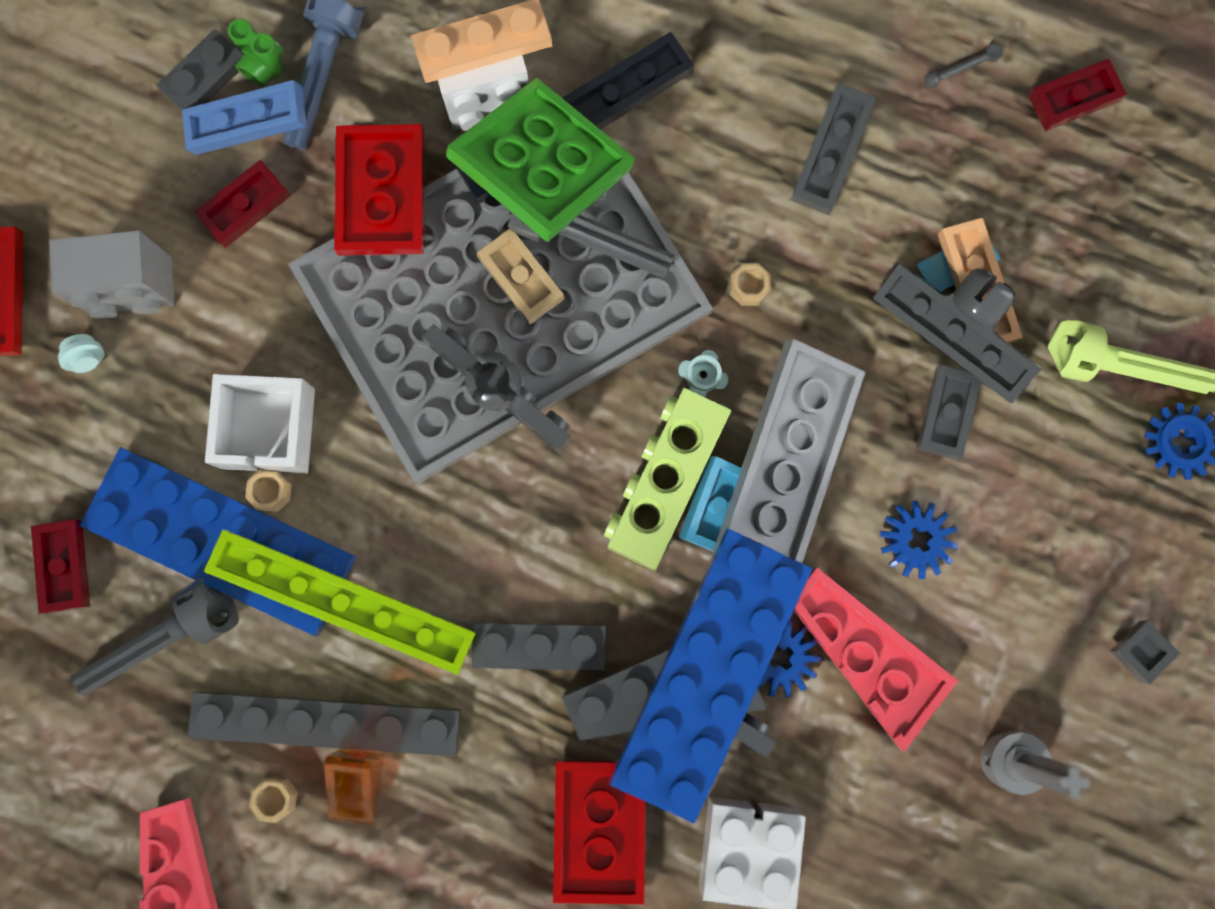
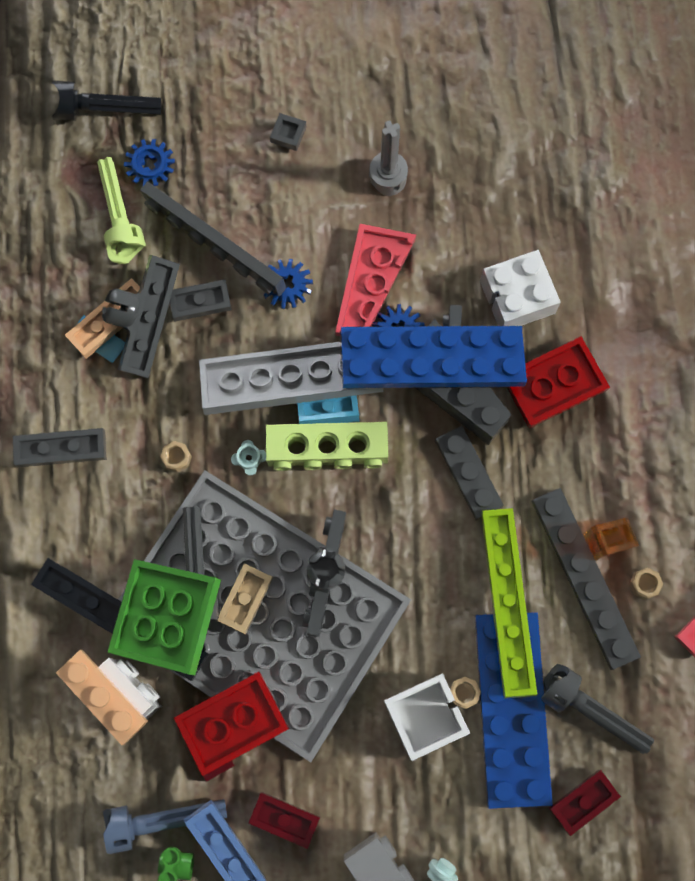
camera: 115 degrees left, 5 degrees down
none -> dark grey plate [140,181,286,297]

